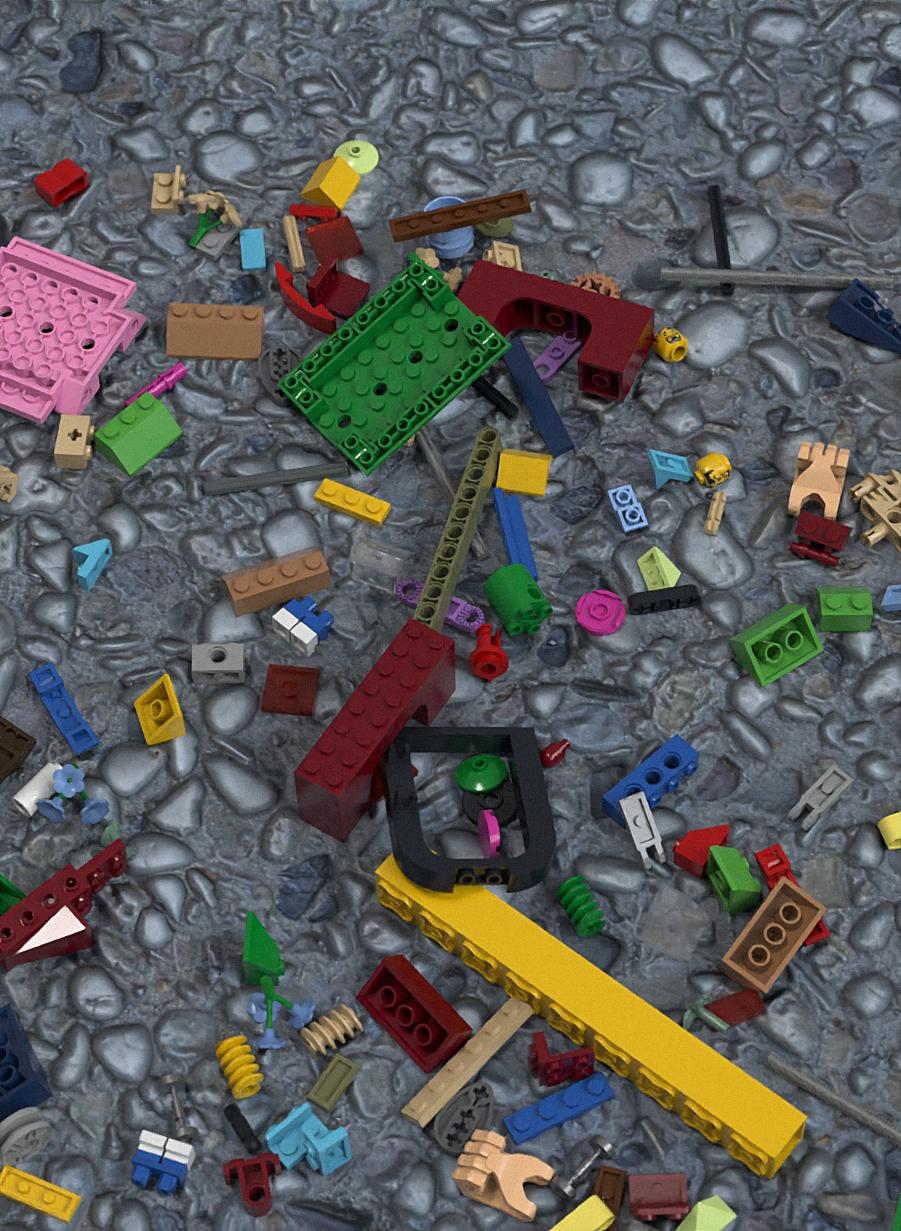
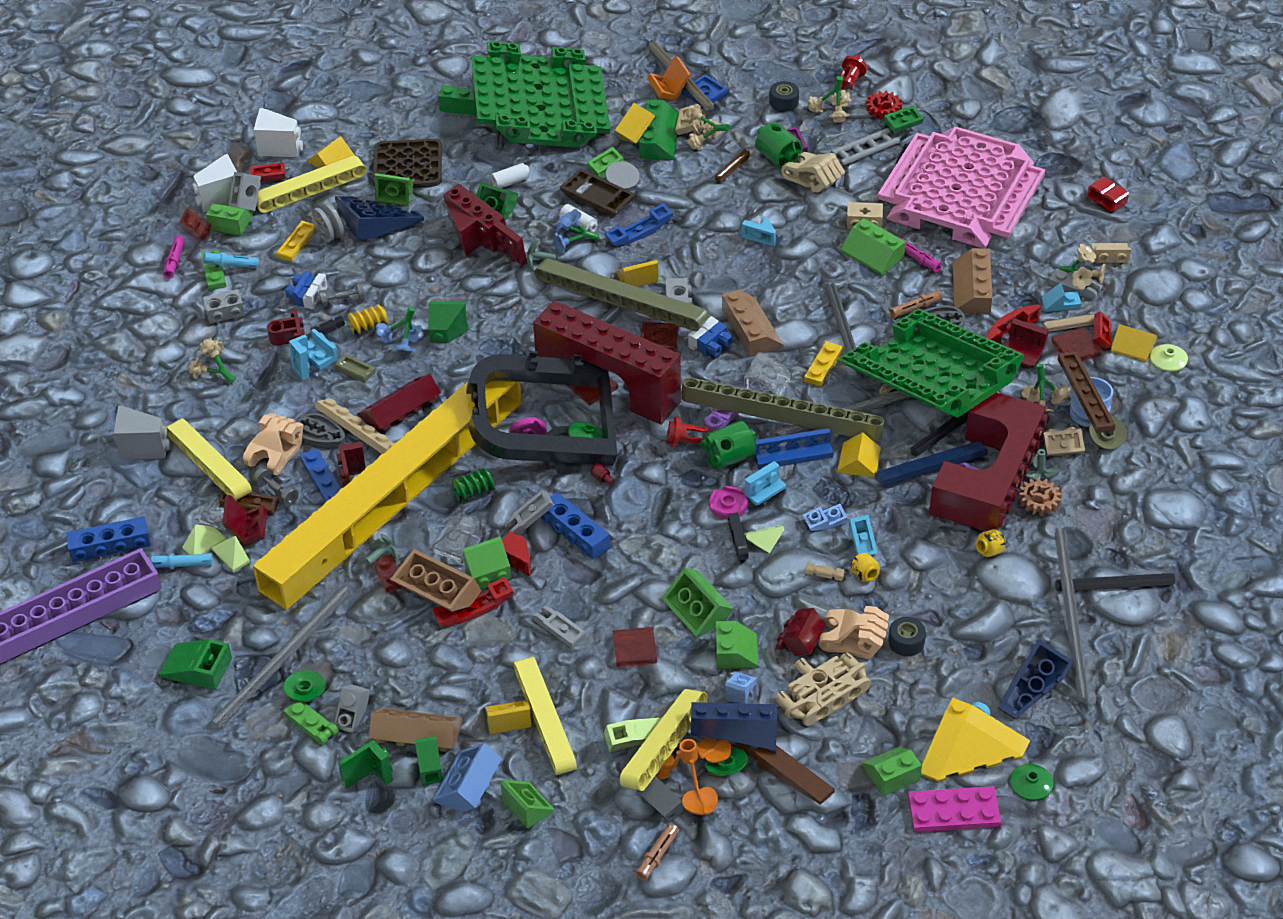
camera: 90 degrees right, 10 degrees down
tan piece [300,1004,363,1060] -> none
none -> olive beam [534,258,709,331]
none -> clear red tile [613,627,657,667]
none -> medium azure bracket [744,461,786,505]
none -> black wheel [888,617,926,656]
none -> nougat pin [889,290,943,319]

